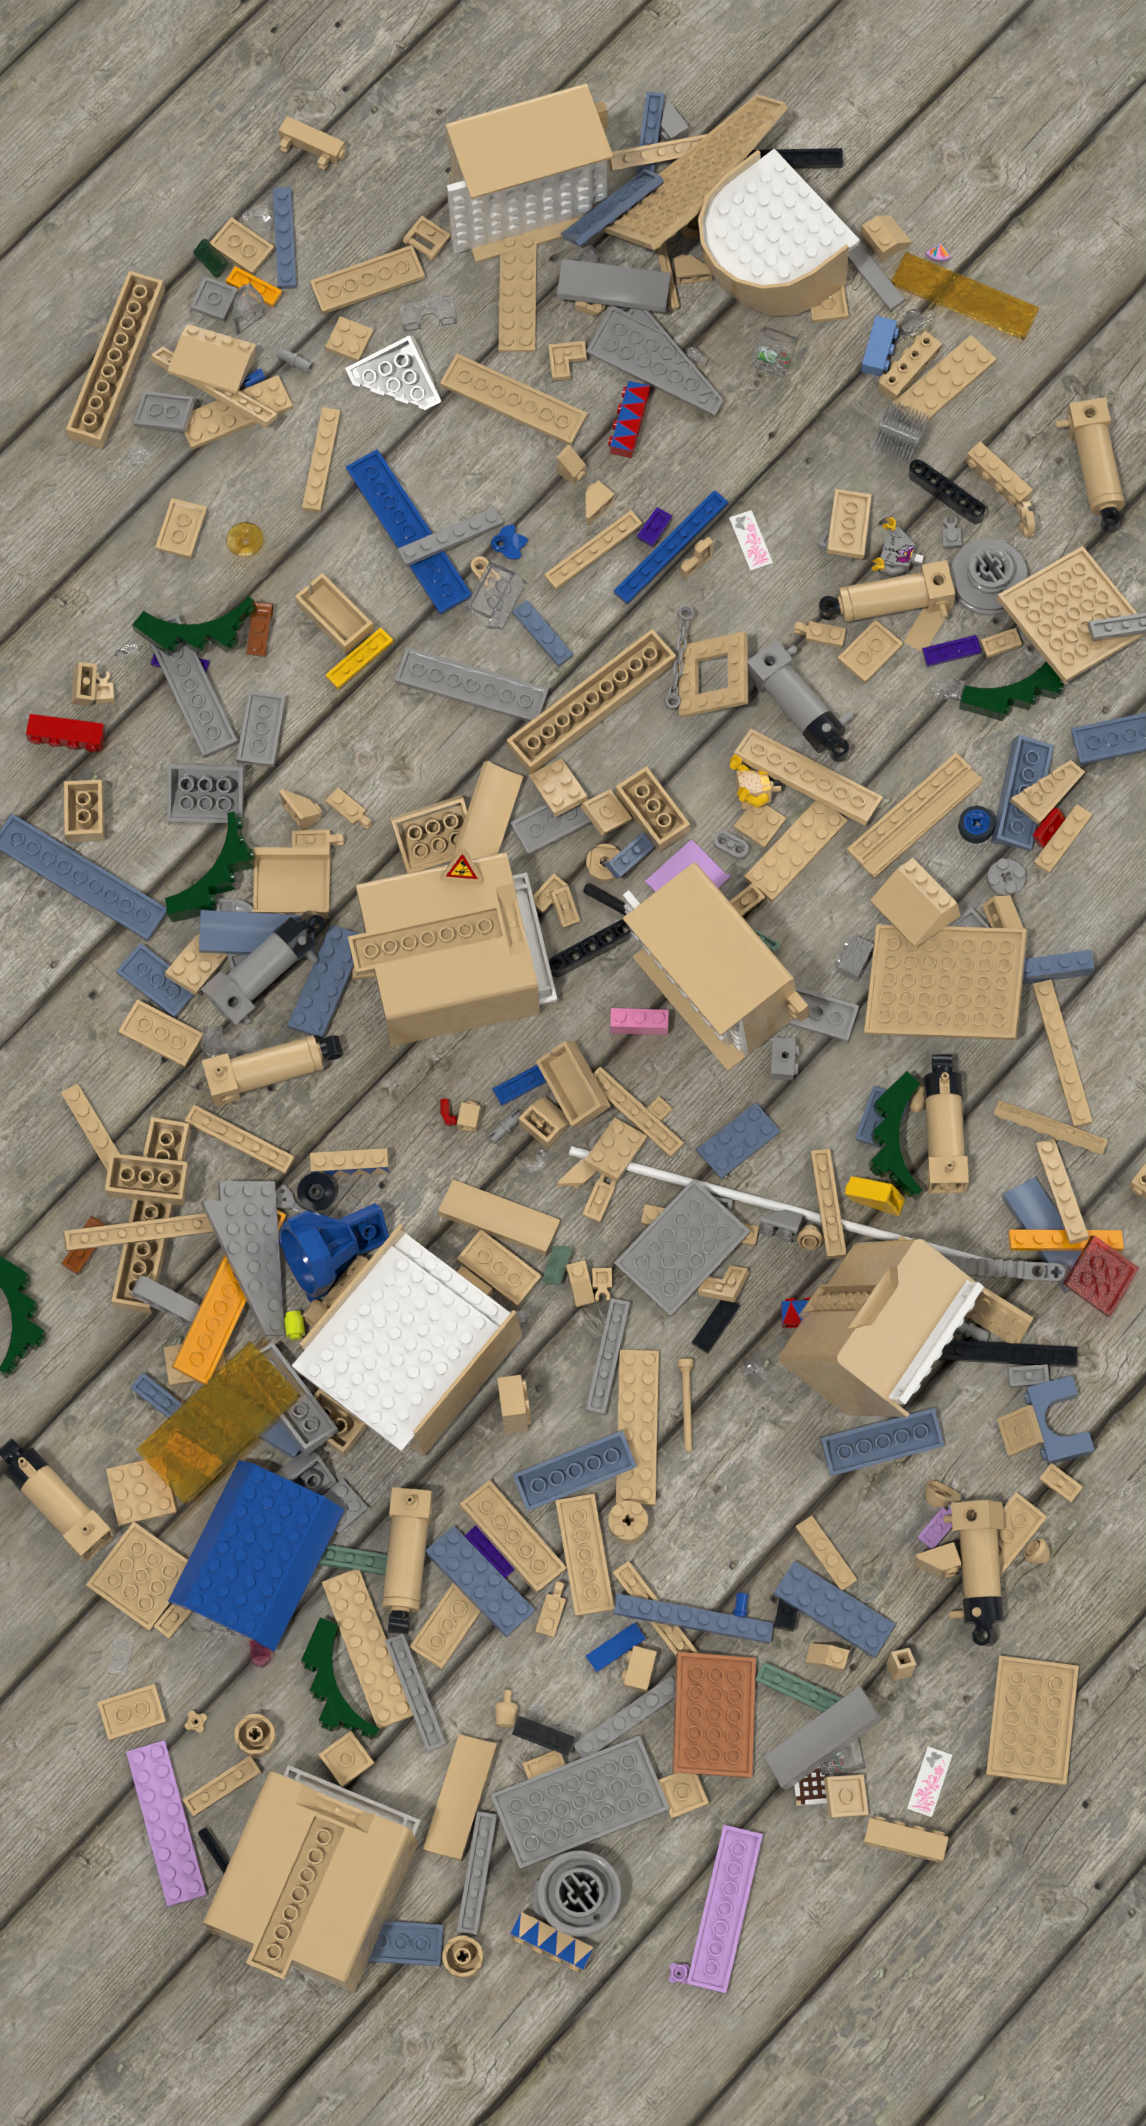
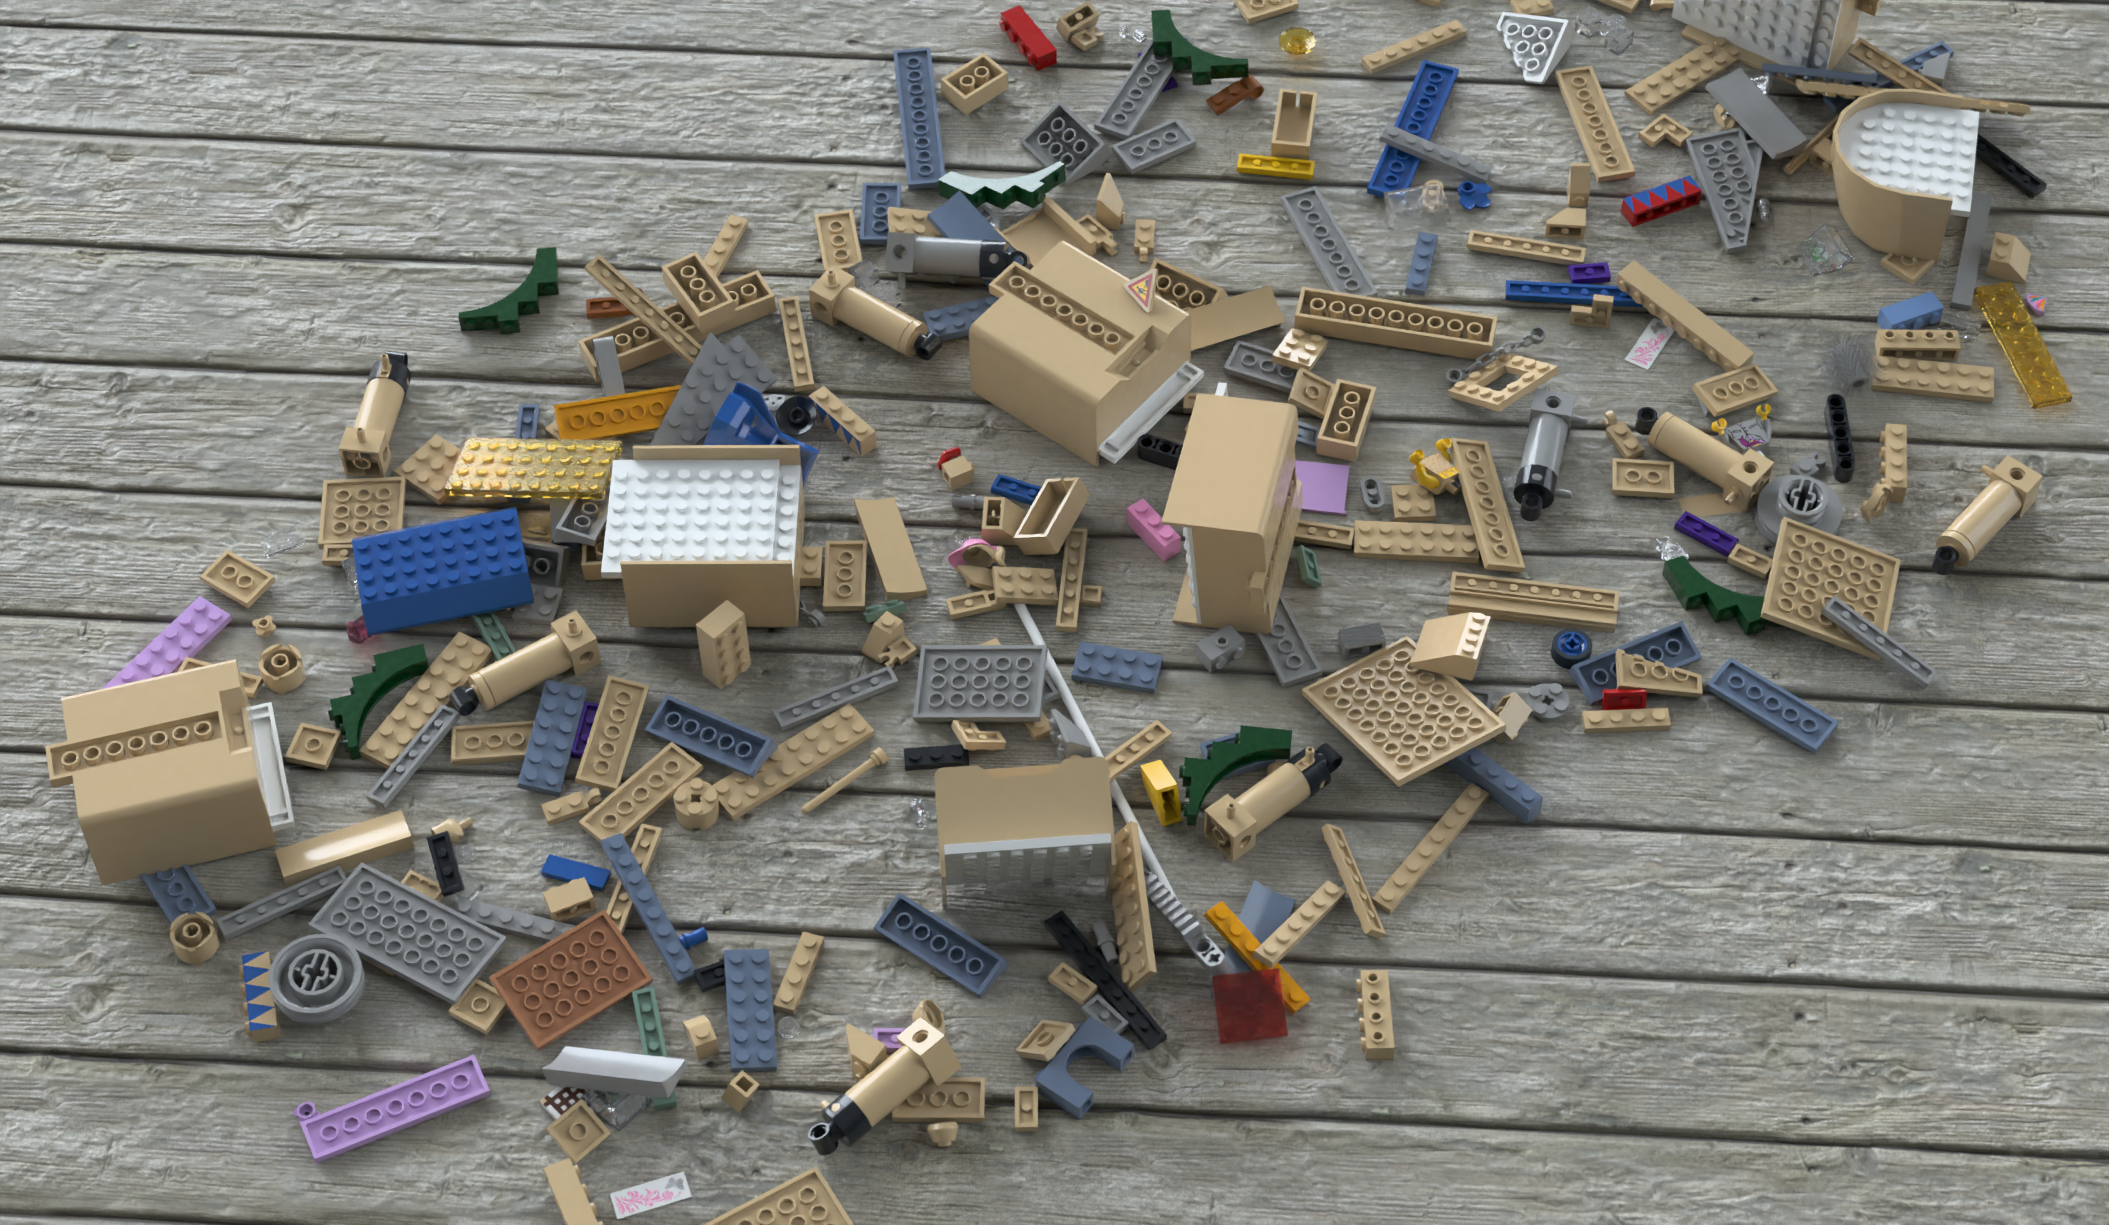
camera: 50 degrees right, 20 degrees down
none -> tan hair [948,539,1006,569]
none -> tan plate [1048,962,1097,1005]
none -> tan brick [1616,260,1754,372]

